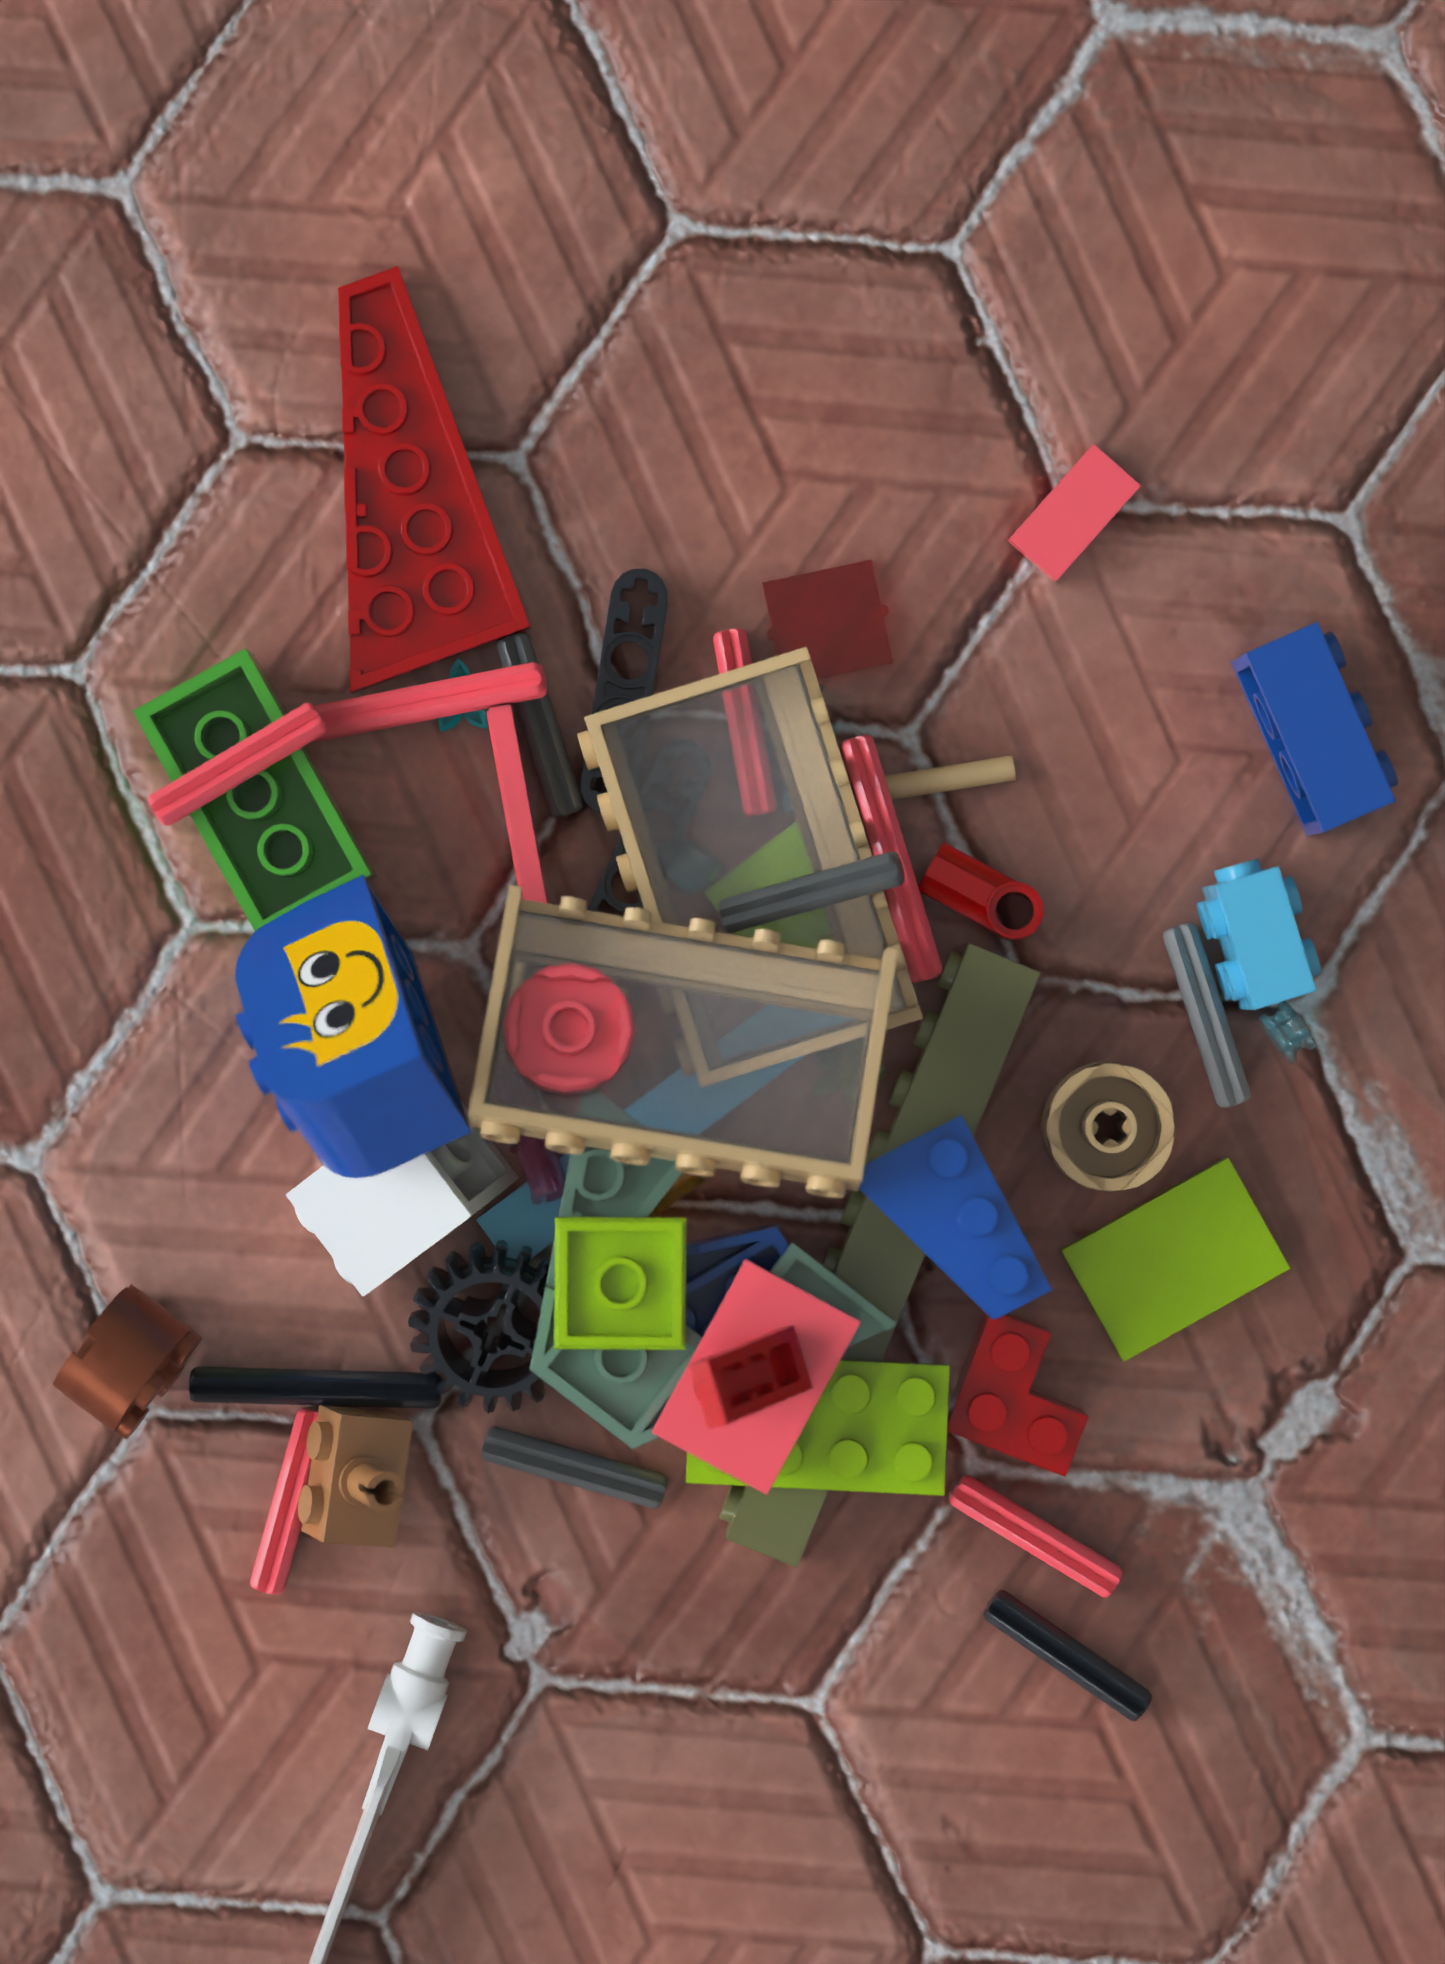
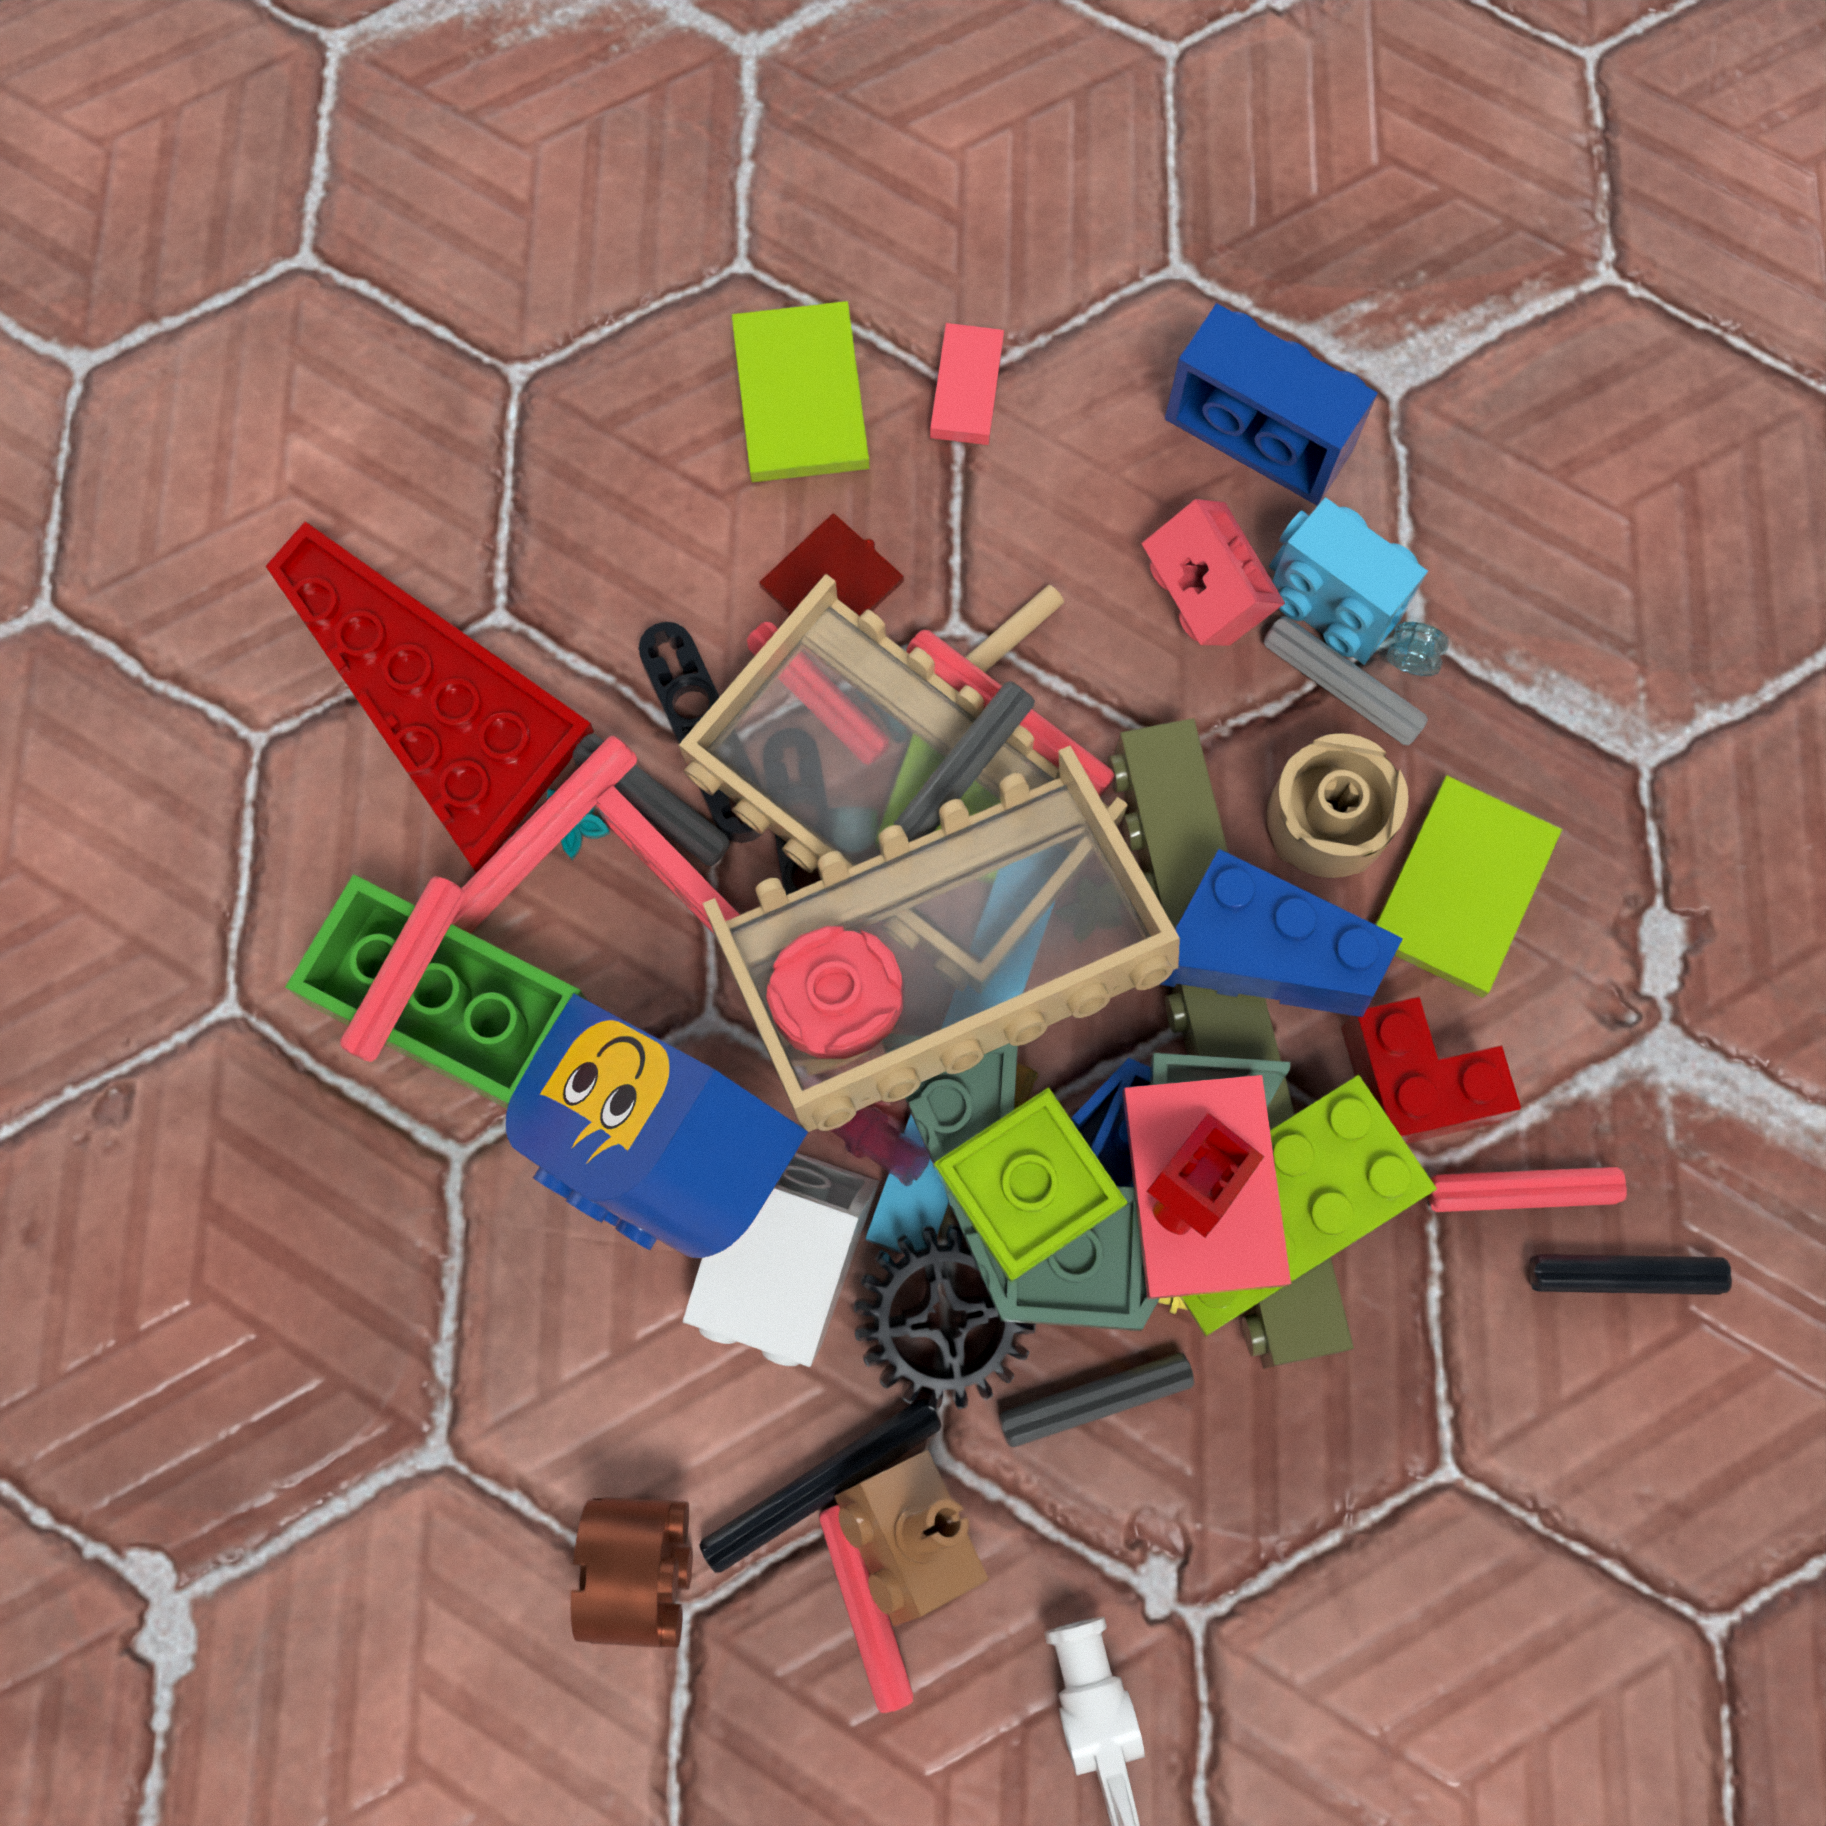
camera: 30 degrees left, 15 degrees down
red piece [919,842,1044,942] -> none
none -> lime tile [731,301,870,483]
none -> coral brick [1141,499,1285,646]

